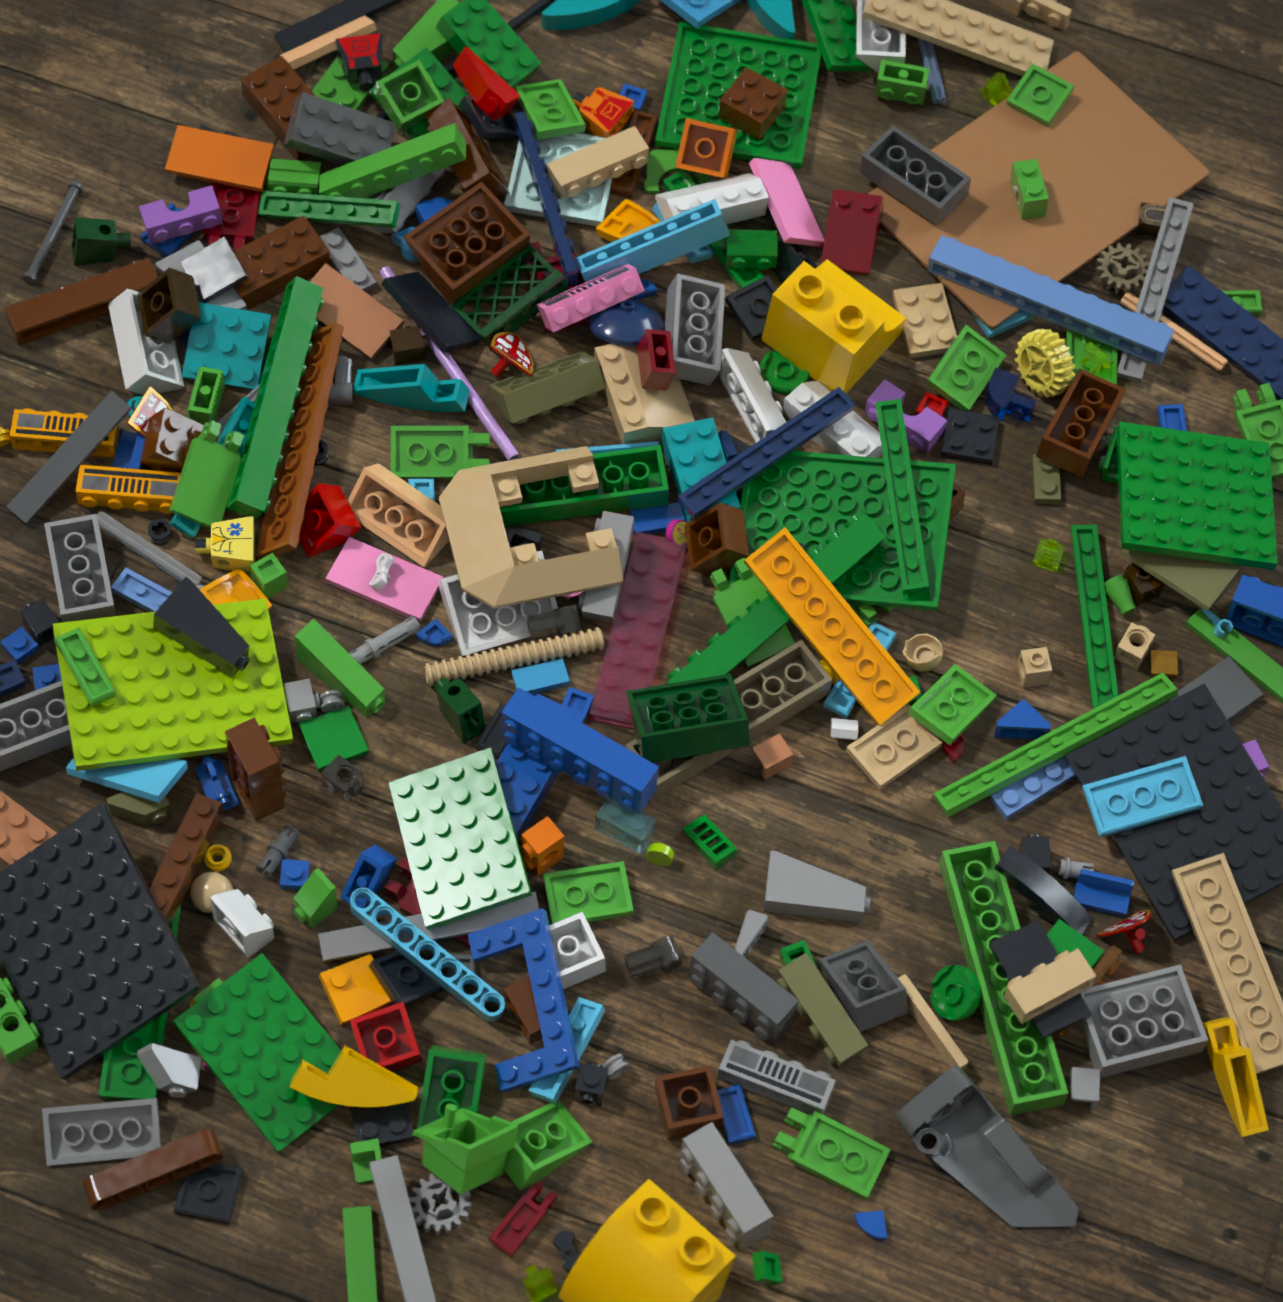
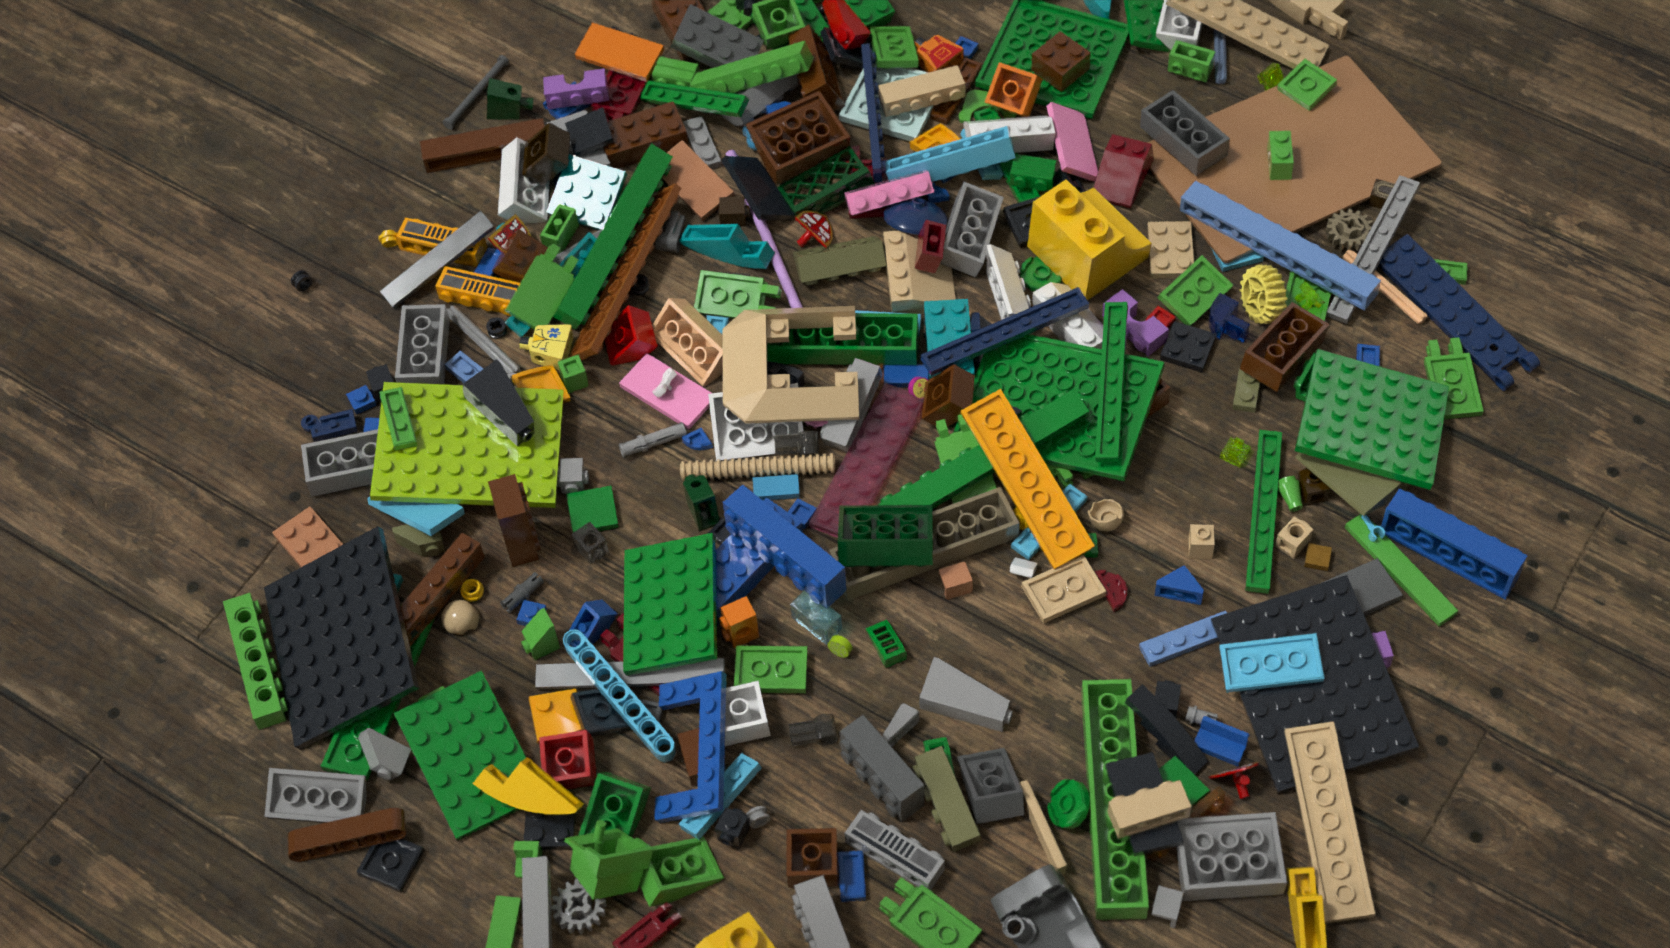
camera: 20 degrees right, 5 degrees down
blue hinge [195,756,239,811] -> none
white slope [210,889,274,958] -> none
bright green slope [295,619,385,718] -> none
light grey bush [319,690,345,713] -> none
bright green plate [908,664,997,745] -> none
bright green plate [933,672,1178,817] -> none

